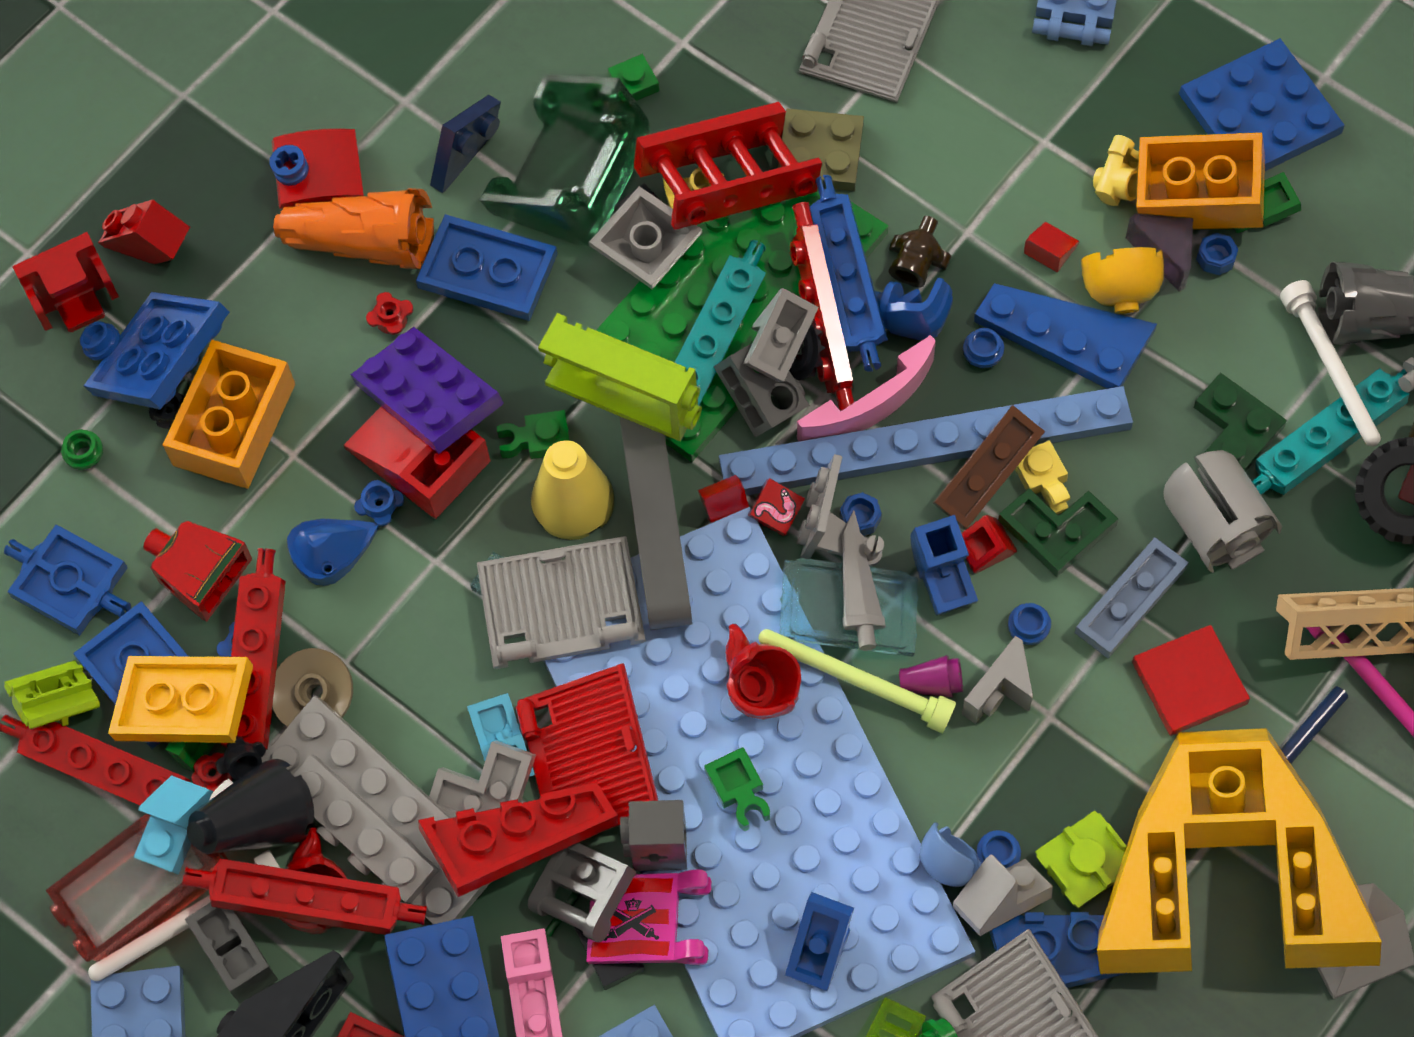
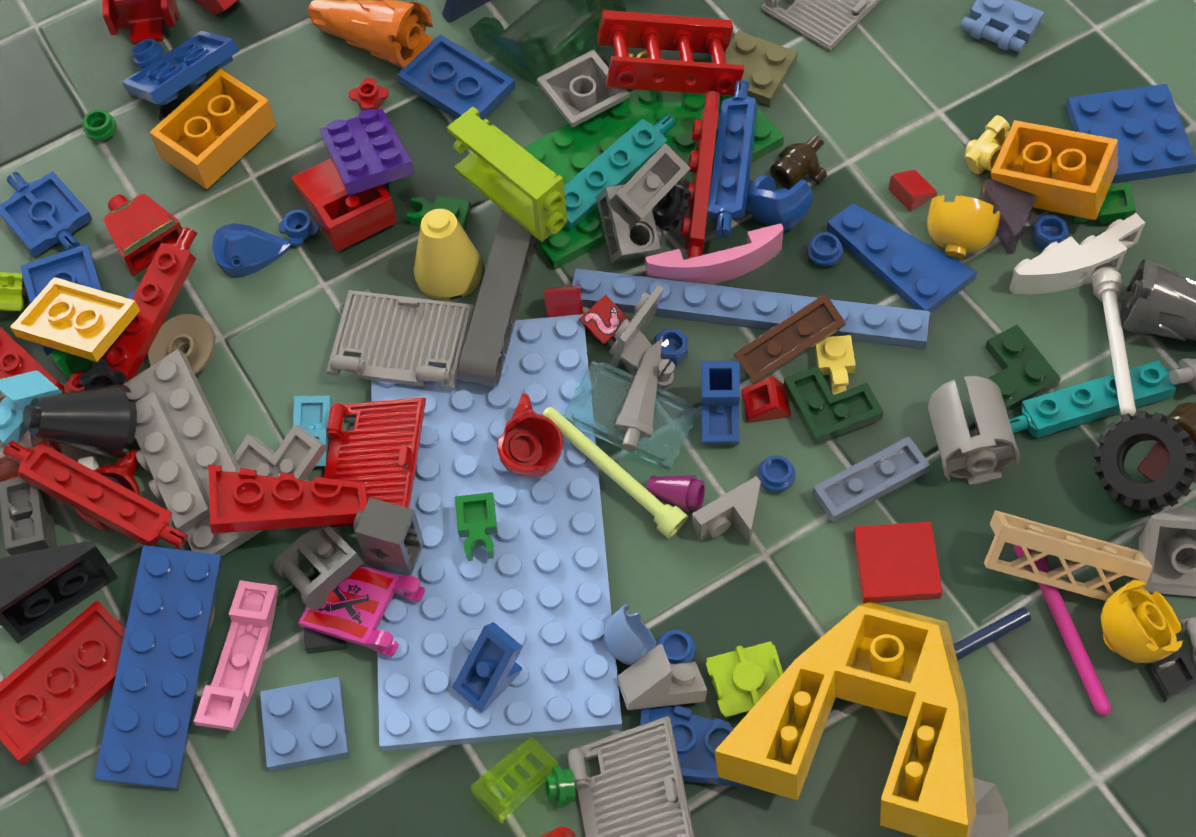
camera: 20 degrees right, 5 degrees down
none -> white slope [1009,213,1145,295]

